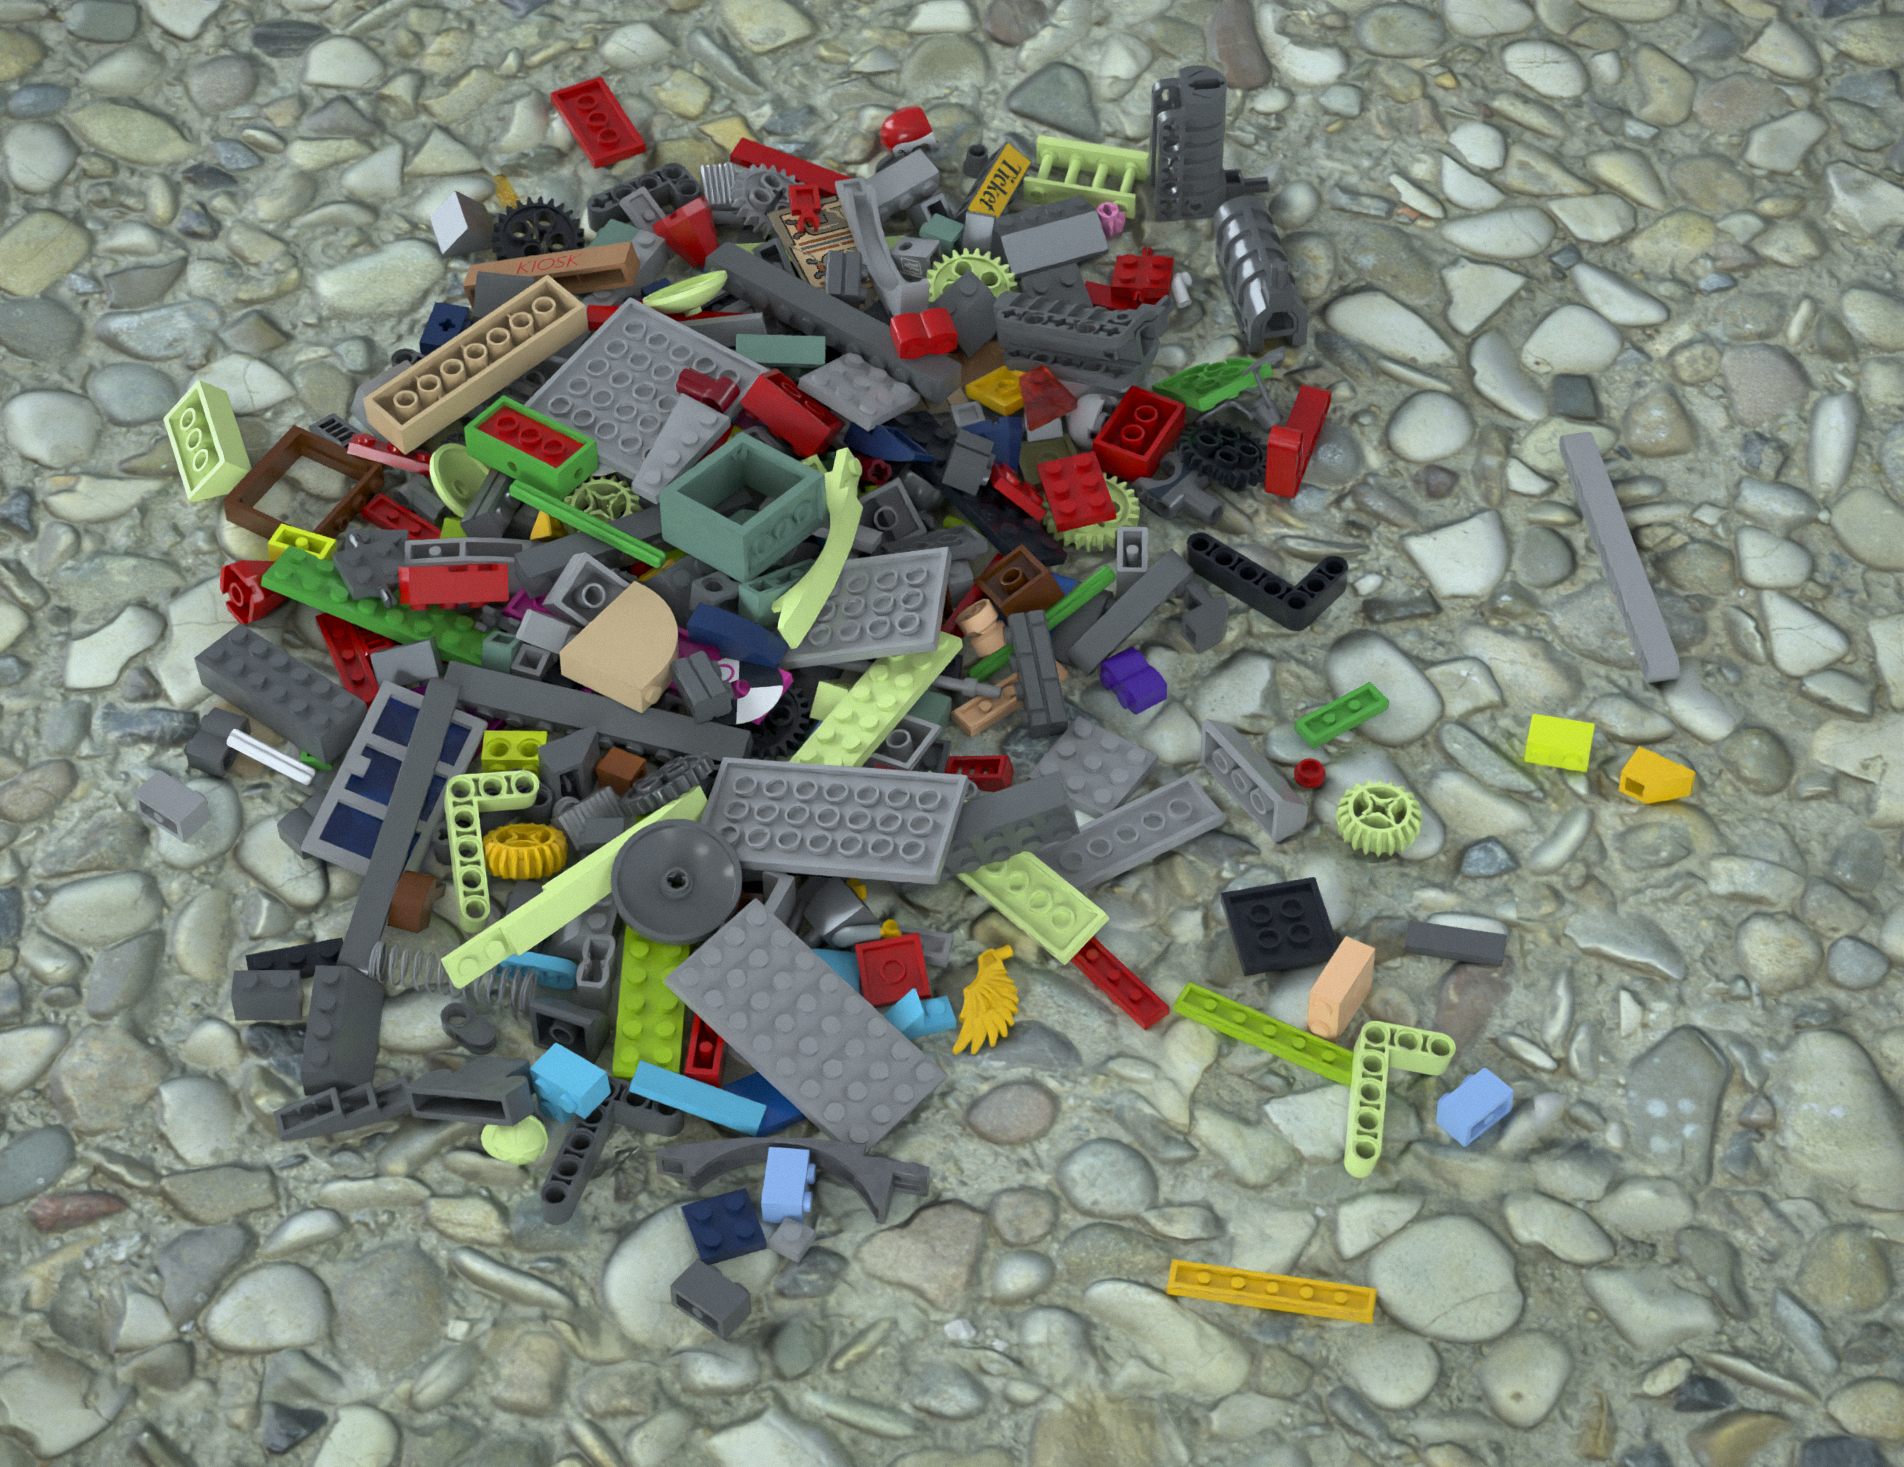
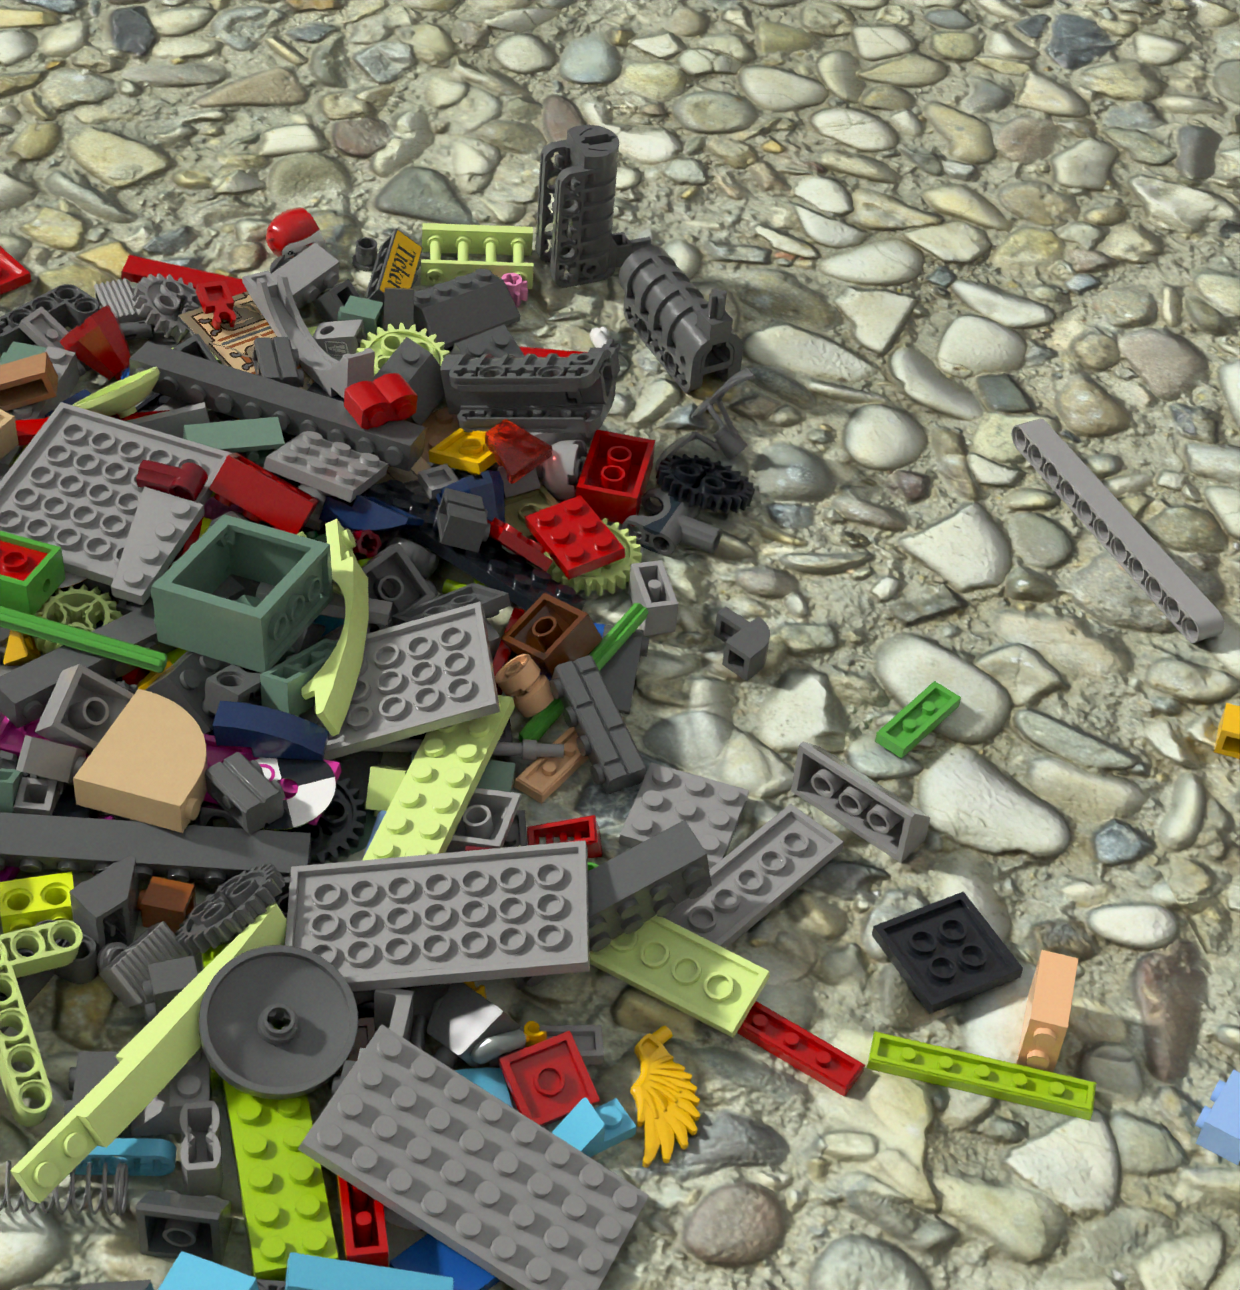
camera: 20 degrees left, 5 degrees down
dark grey piece [440,1002,497,1055] -> none
yellow gear [482,822,568,881] -> none
dark grey beam [1065,549,1194,677] -> none
dark purple brick [1099,646,1167,715] -> none
red plate [1111,246,1174,310] -> none
bright green plate [1152,358,1273,411] -> none
black beam [1186,532,1348,631] -> none
red beam [1265,384,1332,499] -> none
red plate [1294,758,1326,788] -> none
yellowish green gear [1336,778,1423,857] -> none
yellowish green beam [1344,1021,1456,1178] -> none
dark grey tile [1405,920,1507,967] -> none
neon yellow brick [1524,713,1595,772] -> none

